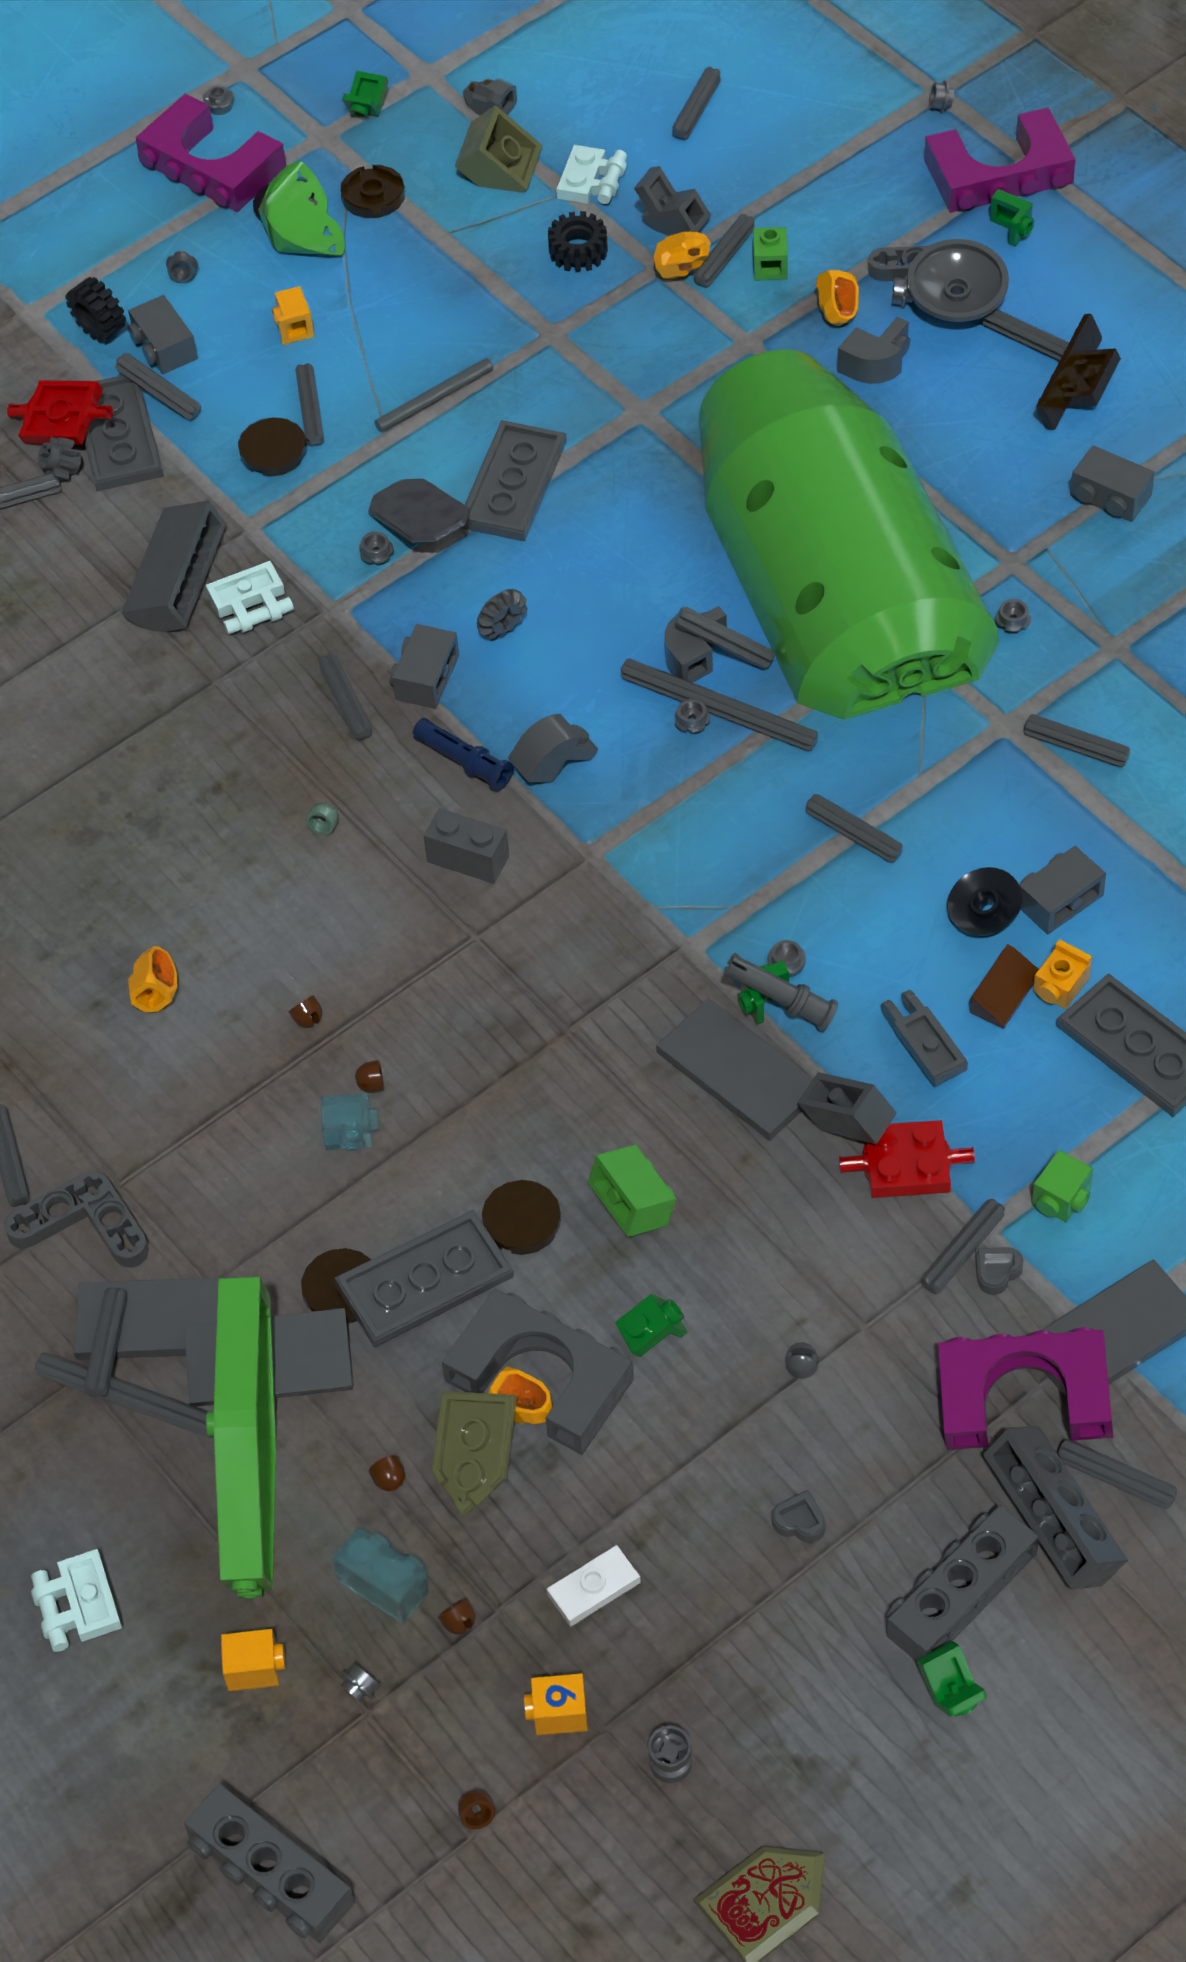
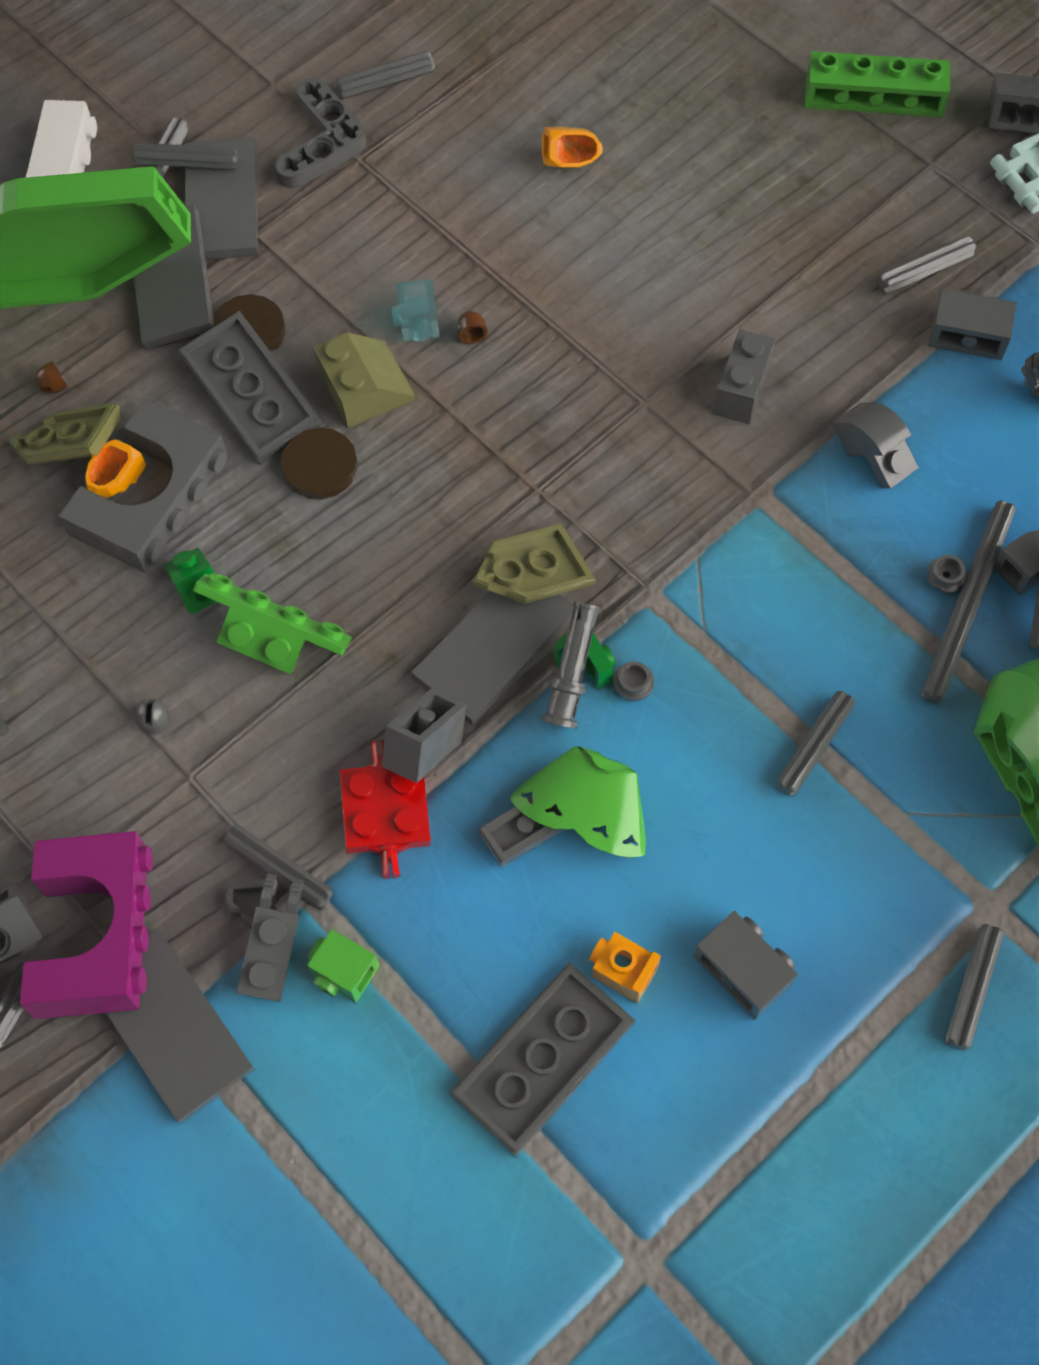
camera: 85 degrees right, 10 degrees up
reddish brown hinge [288,995,322,1028] -> none
sand green hinge [306,802,338,835] -> none
dark blue pin [413,718,514,792] -> none
bright green brick [588,1144,676,1237] -> none
black dish [947,867,1022,936] -> none
reddish brown slope [970,944,1039,1029] -> none
none -> white brick [26,100,97,177]
none -> bright green bracket [193,573,352,675]
none -> dark grey hinge [236,873,304,1002]
none -> olive slope [313,333,416,428]
none -> olive tile [472,523,596,604]
none -> bright green piece [510,746,647,857]
none -> bright green brick [805,51,950,117]

